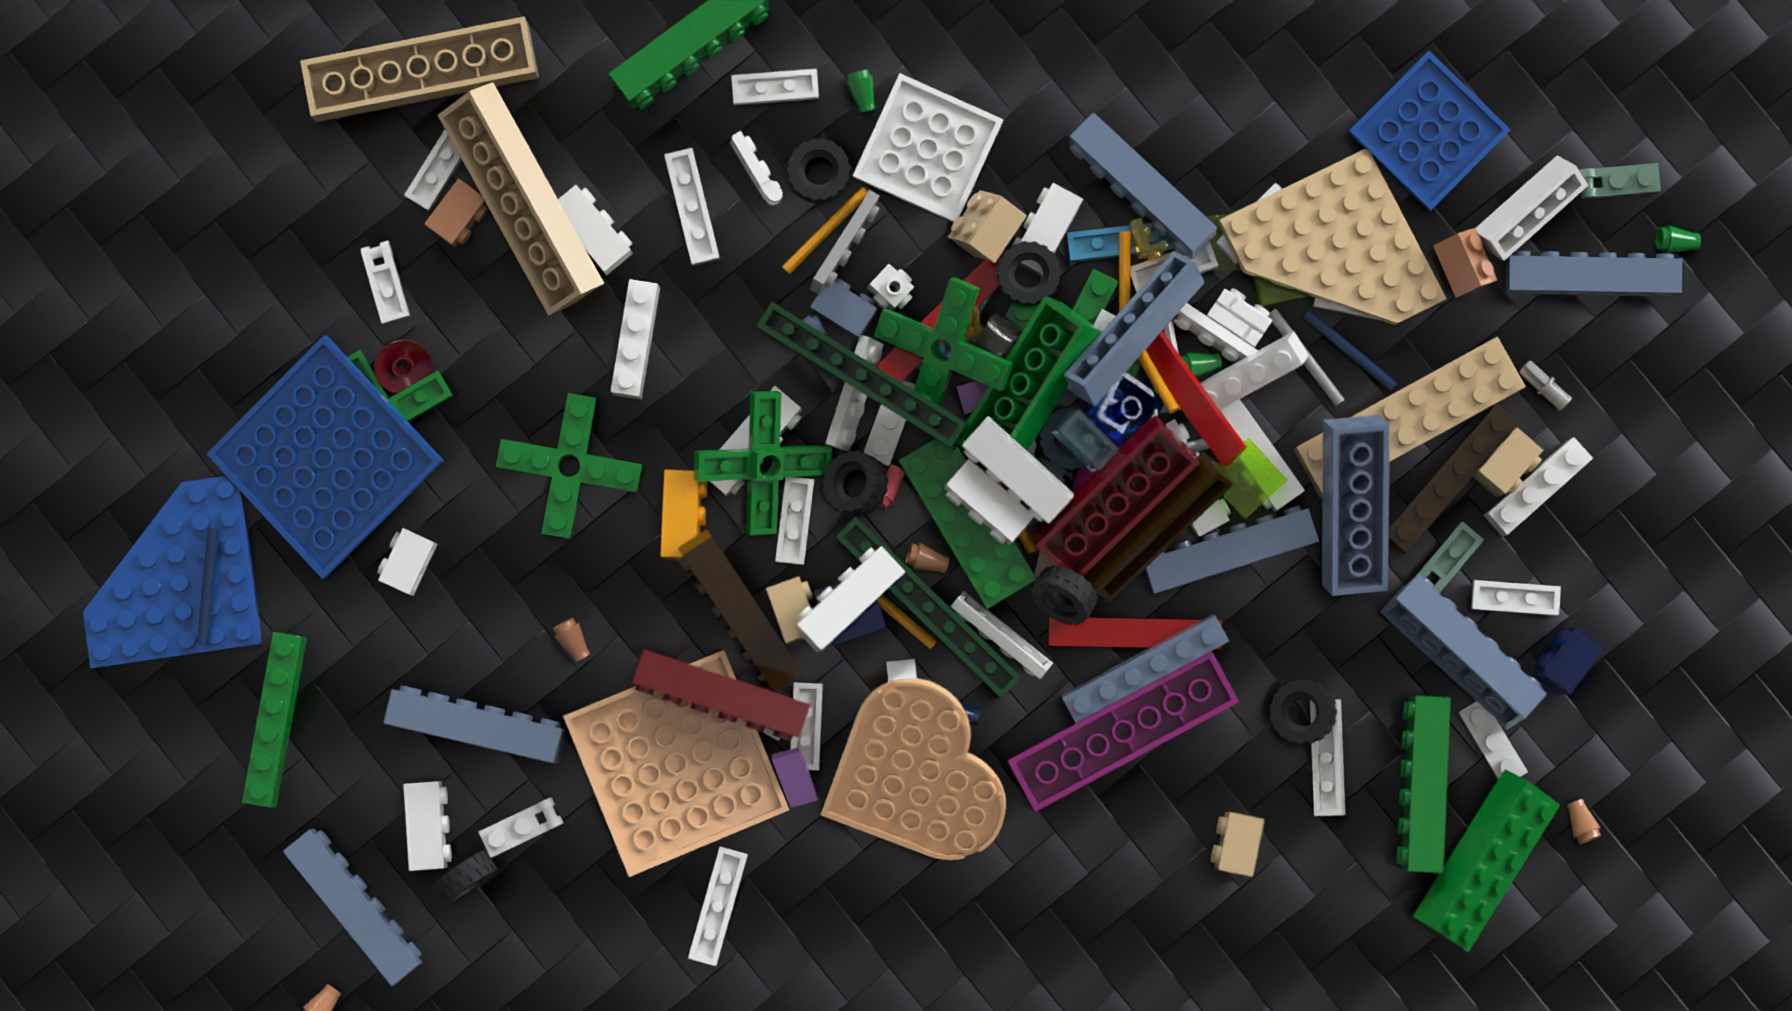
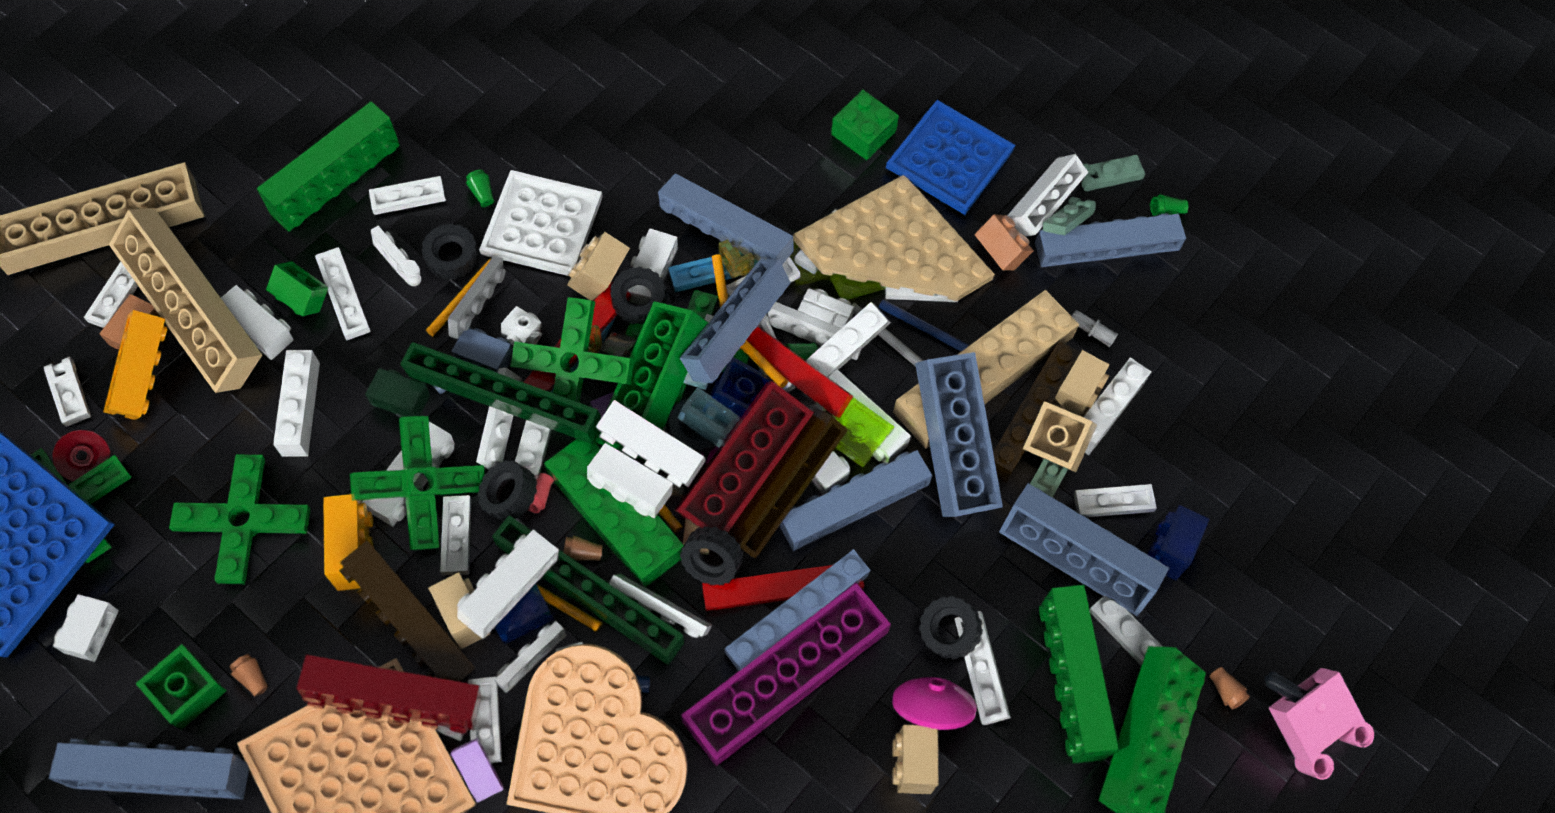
camera: 20 degrees left, 20 degrees down
none -> light orange brick [103,310,167,420]
none -> green brick [135,644,227,730]
none -> green brick [266,261,329,316]
none -> clear green brick [365,368,430,417]
none -> white plate [495,621,566,693]
none -> green brick [831,90,899,160]
none -> dark pink dish [893,677,977,729]
none -> tan brick [1023,401,1097,472]
none -> sand green plate [1043,197,1096,235]
none -> bright pink piece [1264,668,1374,779]

